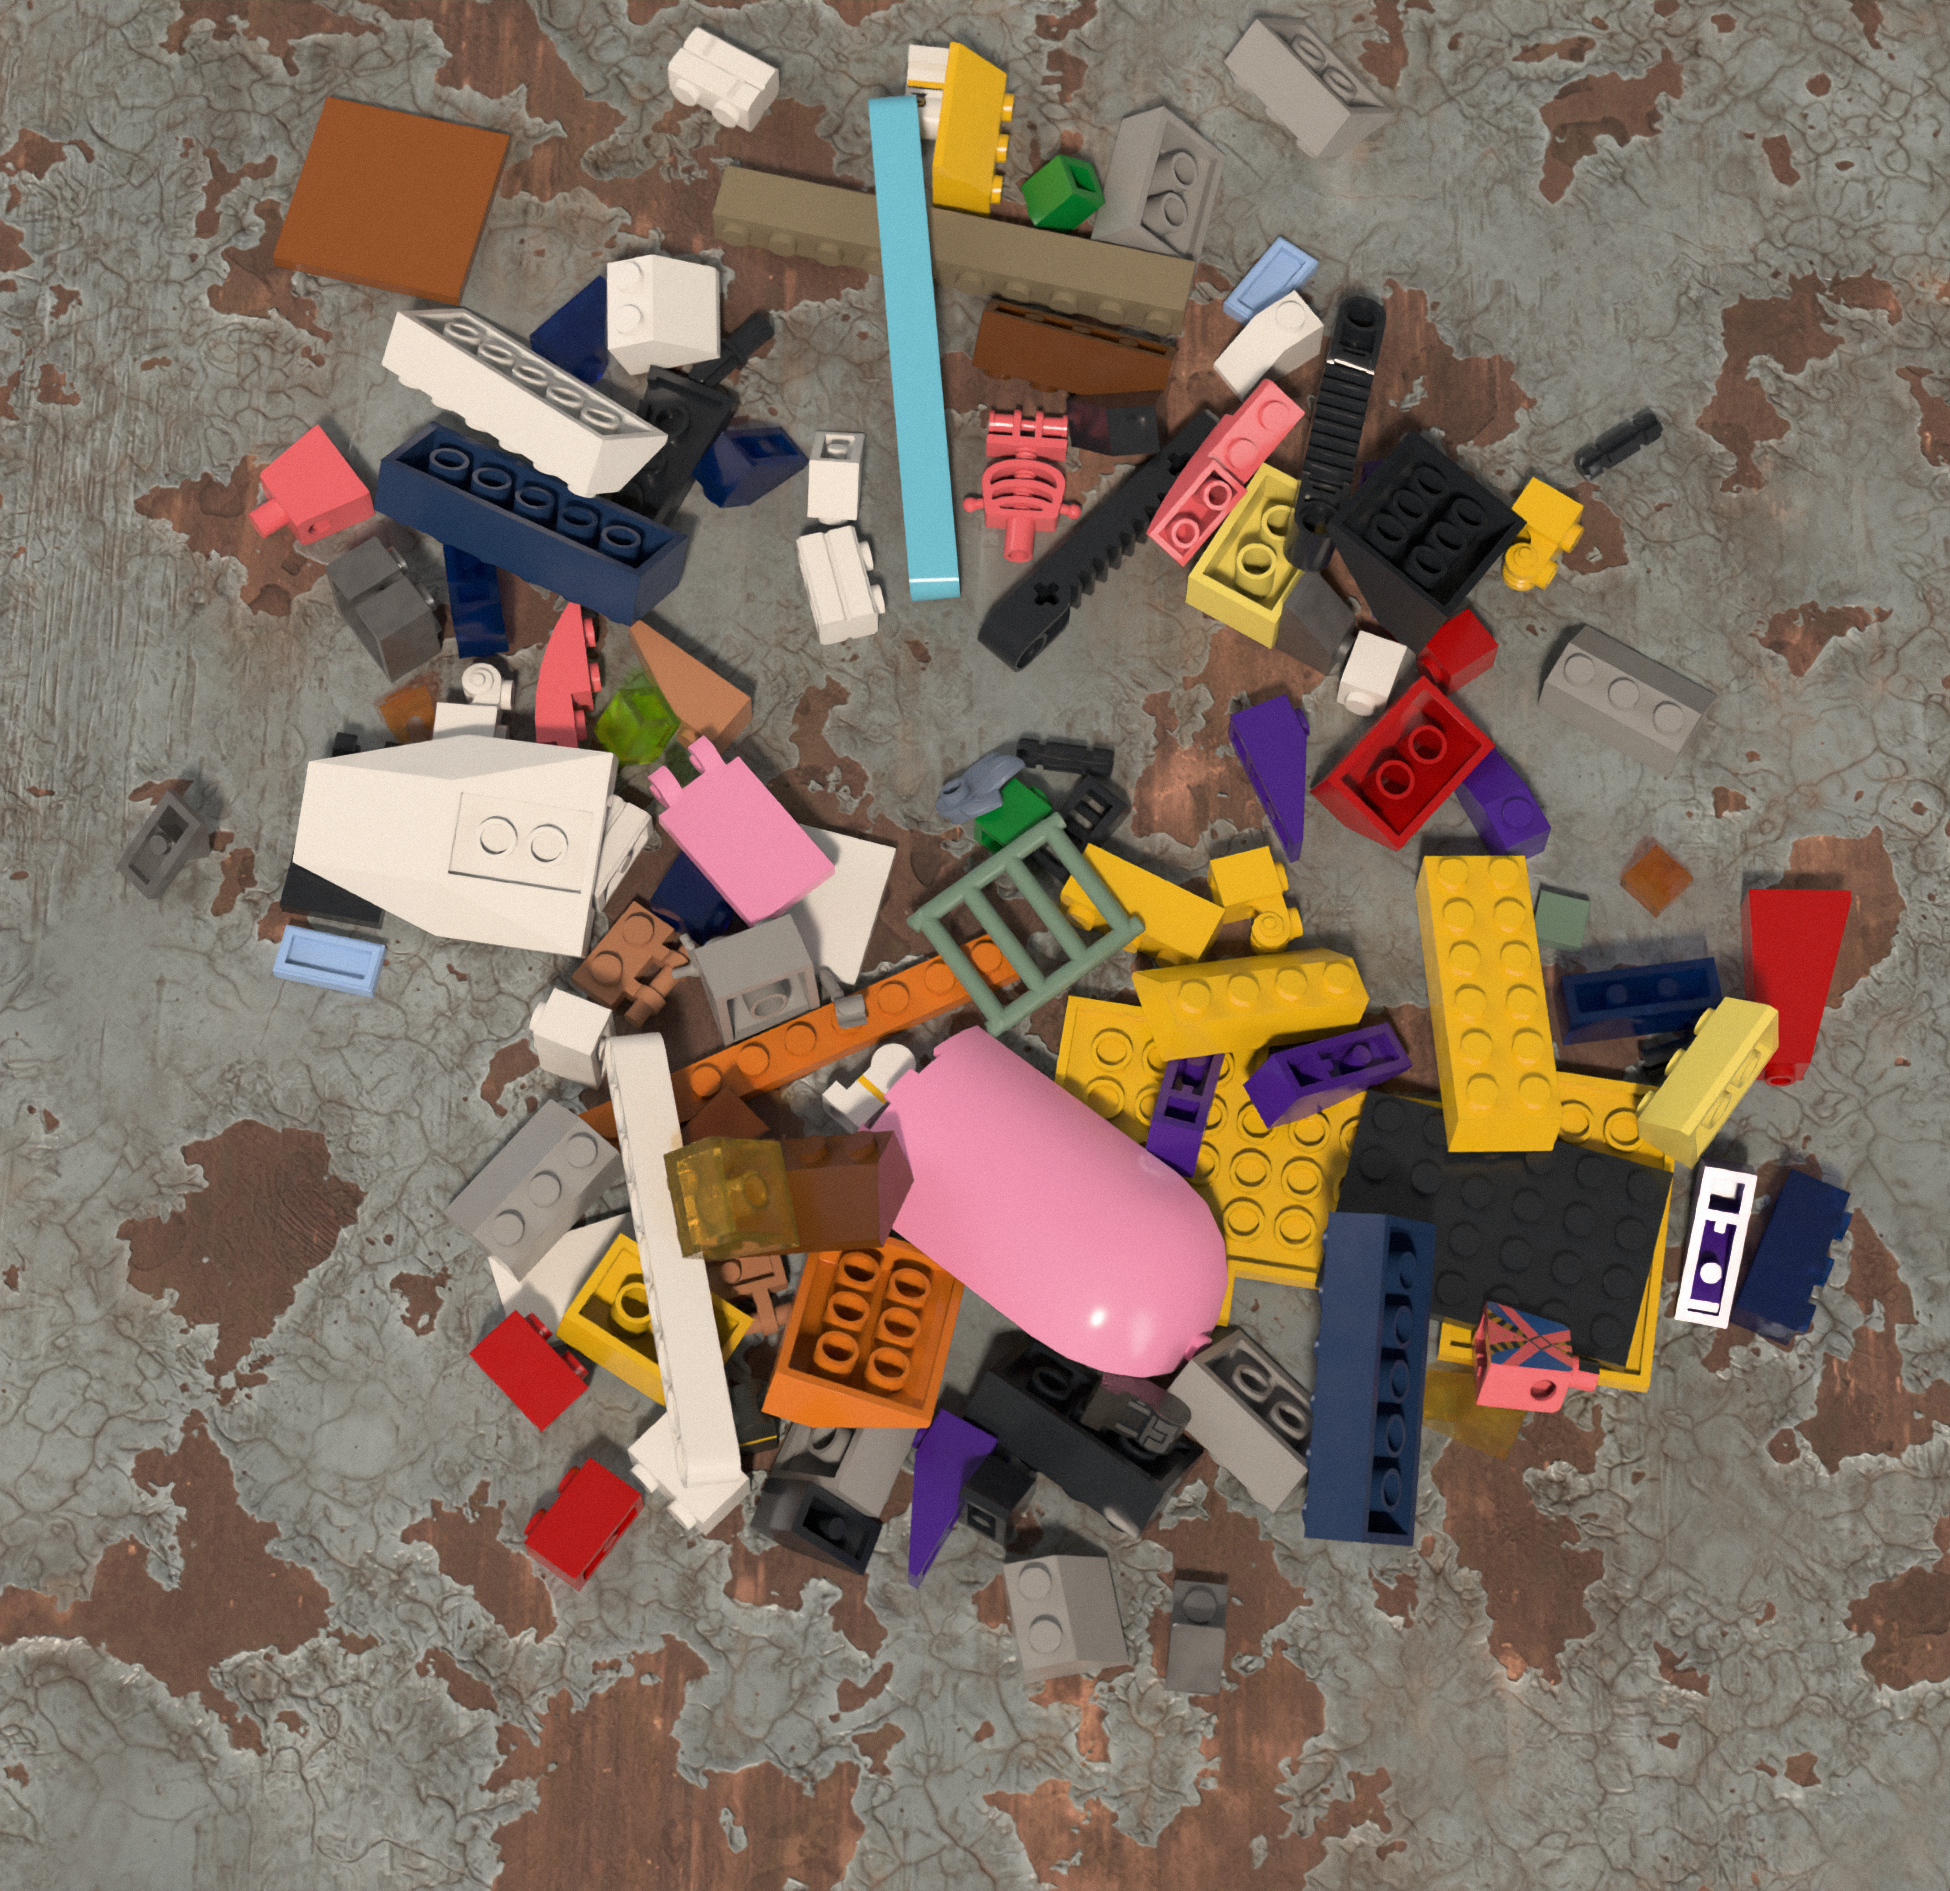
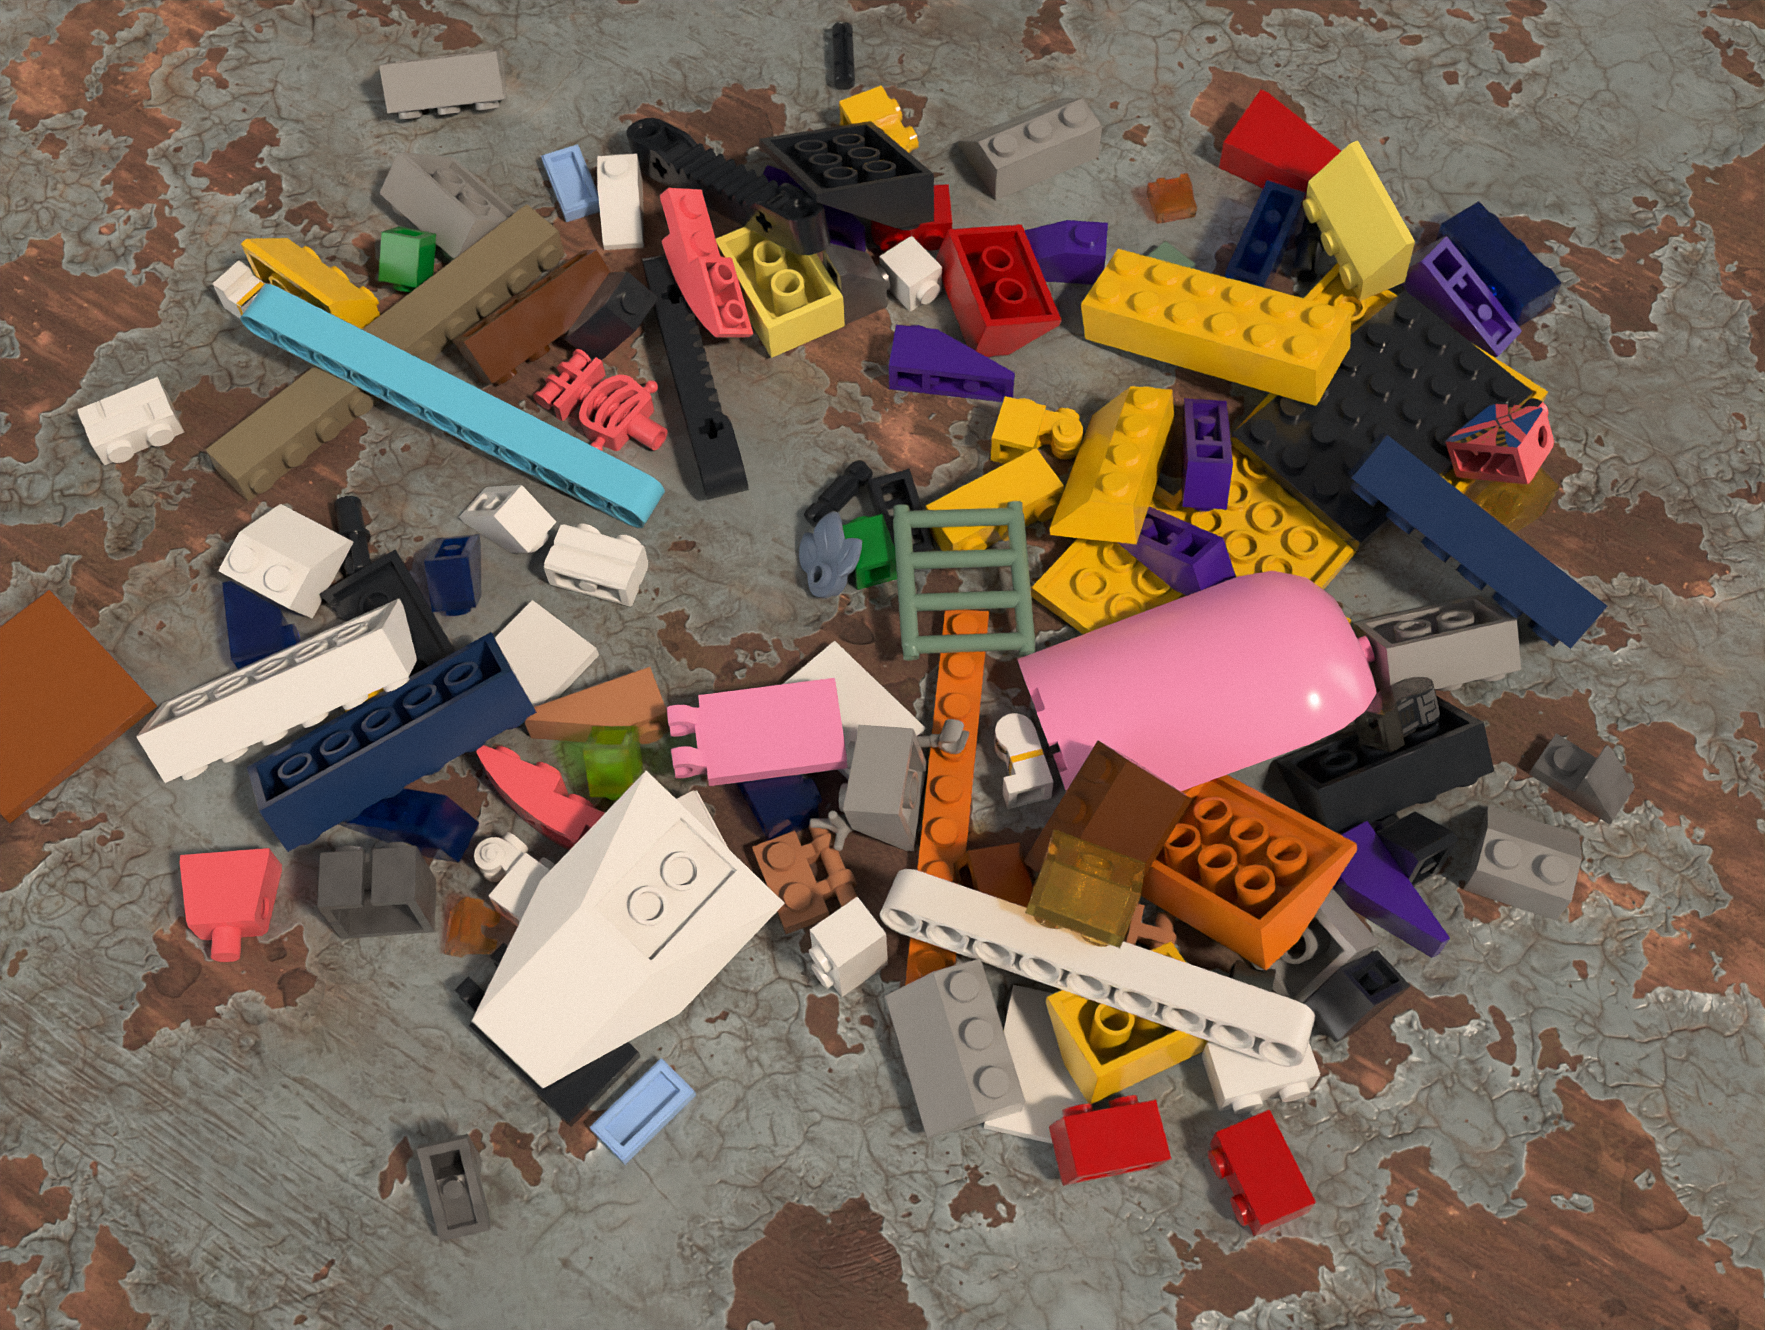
camera: 55 degrees left, 5 degrees down
none -> white tile [495,600,599,707]

